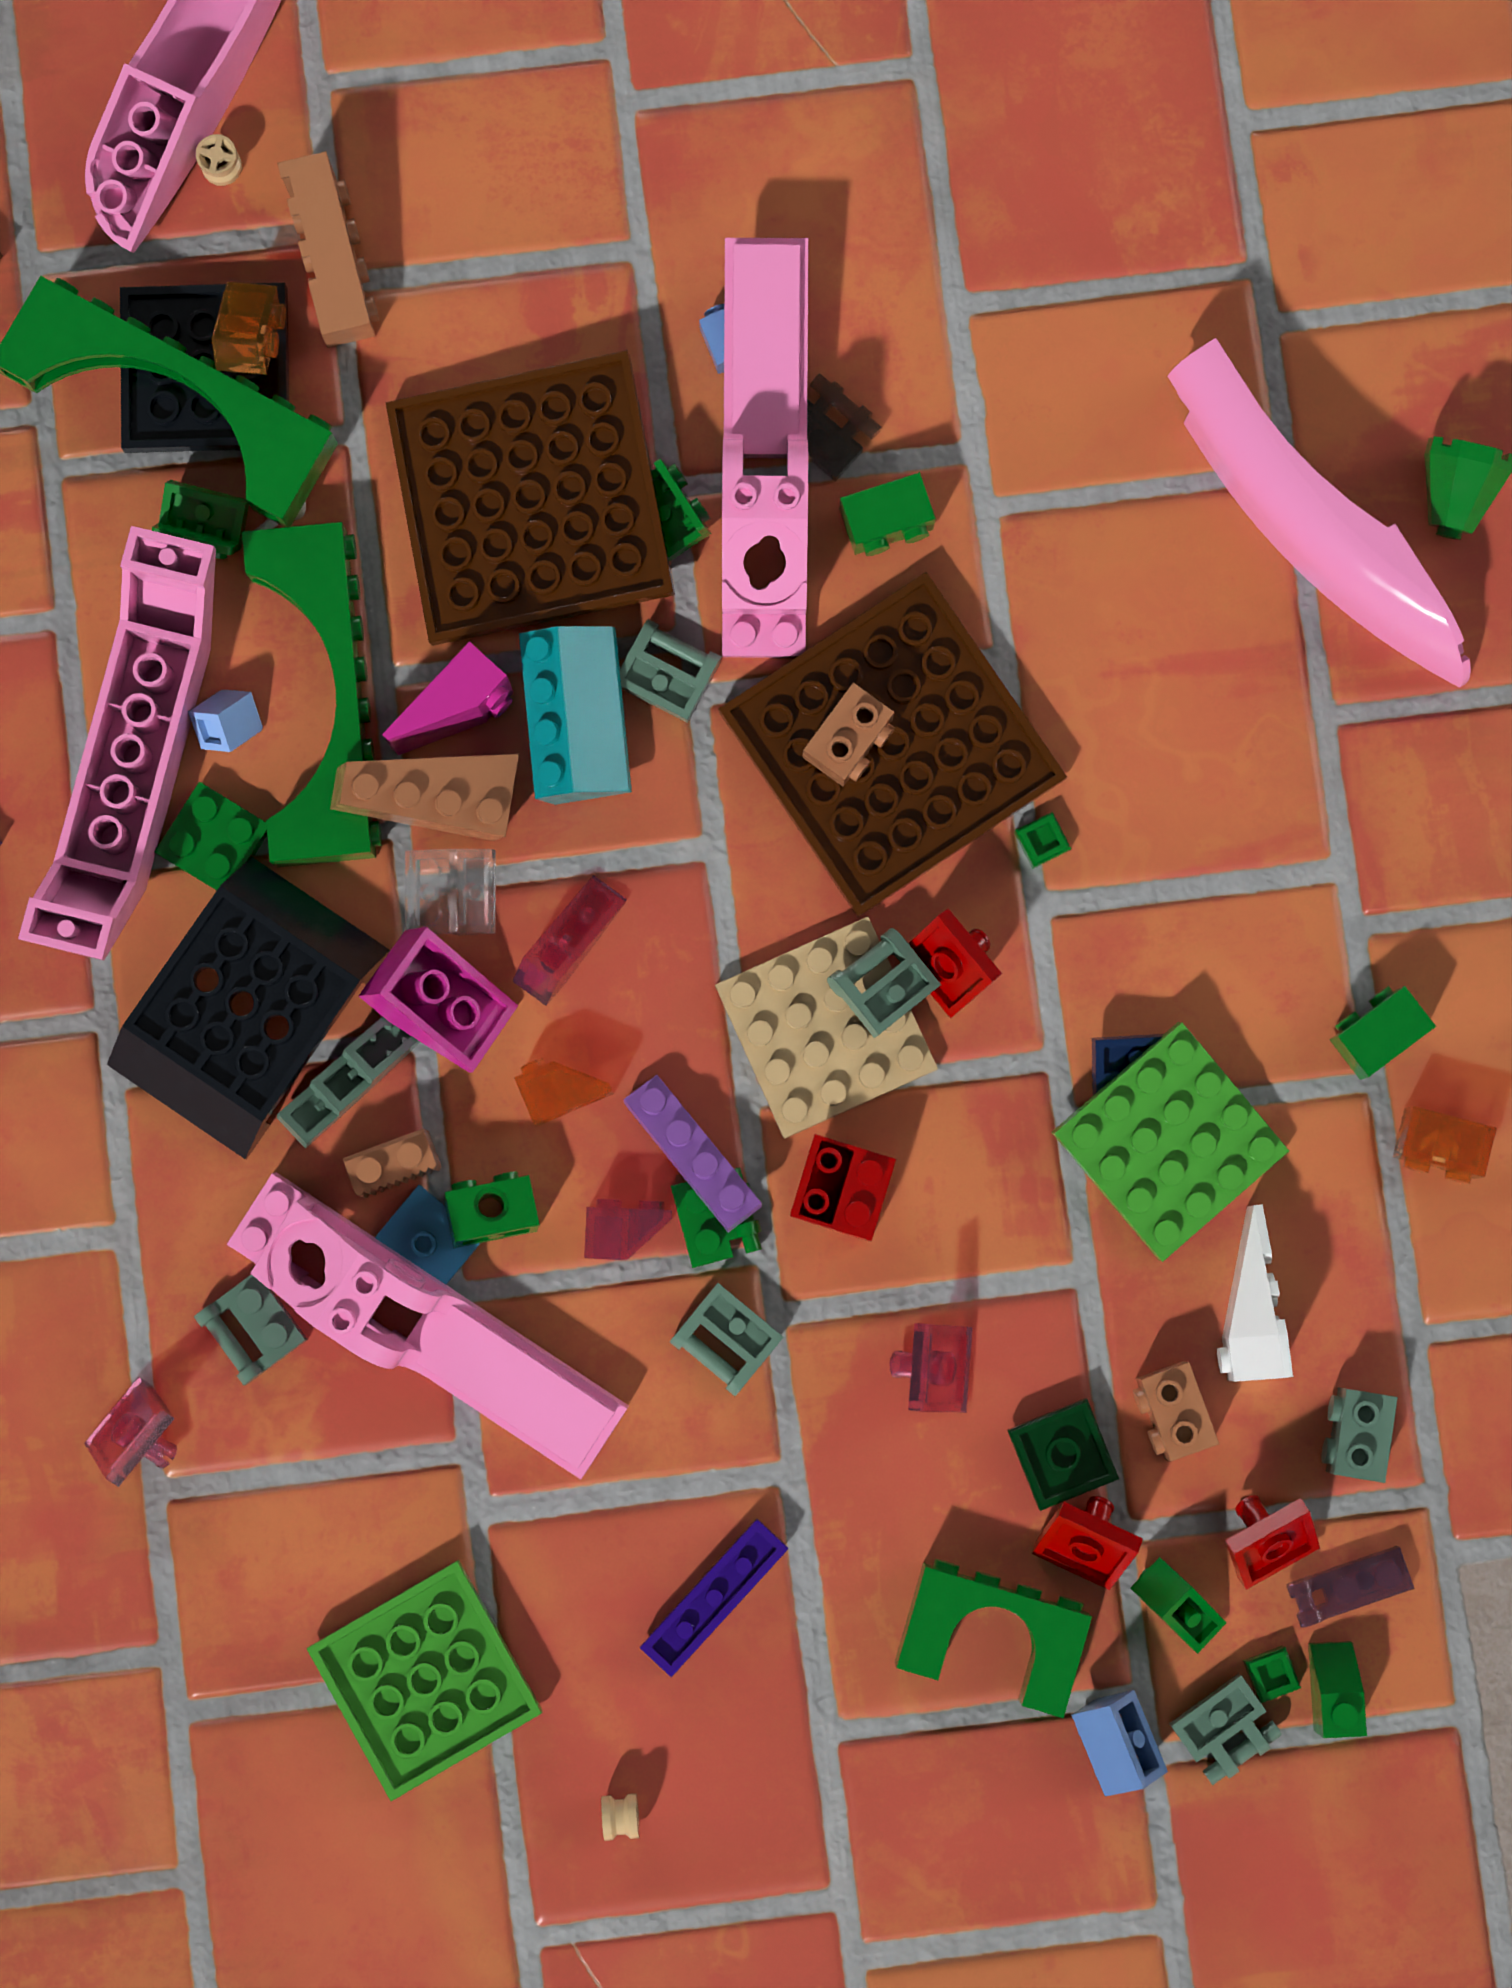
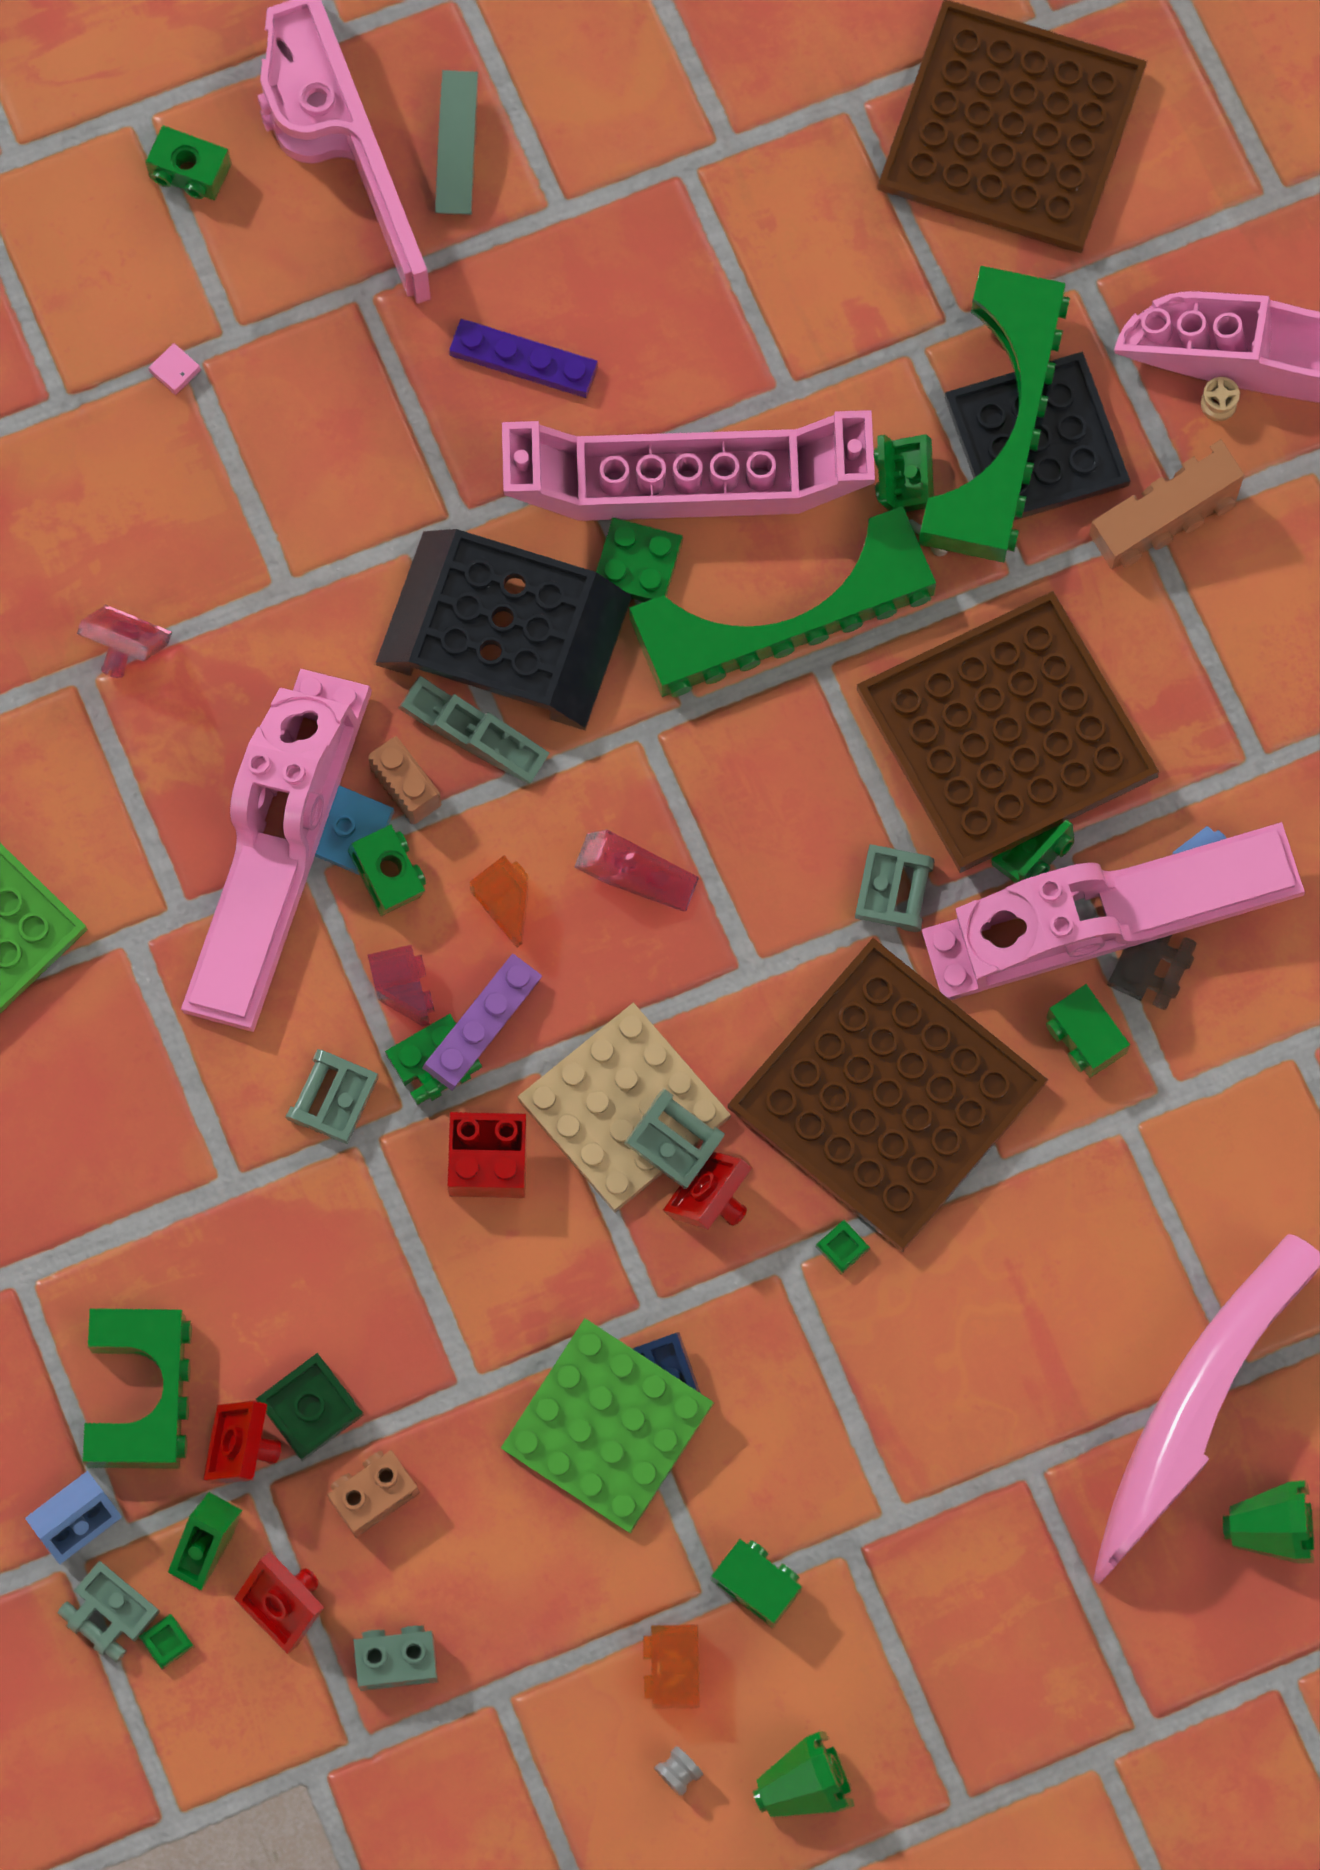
camera: 75 degrees right, 10 degrees down
light blue panel [188,690,263,752] -> none
sand green plate [194,1275,308,1386] -> none
clear orange brick [212,282,286,375] -> none
nougat wedge [330,754,519,841] -> none
dark pink slope [359,927,518,1073] -> none
dark pink slope [382,641,514,755] -> none
clear slope [405,849,496,936] -> none
teal slope [519,626,632,805] -> none
dark purple plate [640,1518,788,1677] -> none
nougat brick [803,683,895,787] -> none
clear pink tile [890,1323,973,1413] -> none
white wedge [1217,1204,1293,1382] -> none
clear purple plate [1286,1546,1415,1627] -> none
green slope [1308,1641,1367,1738] -> none

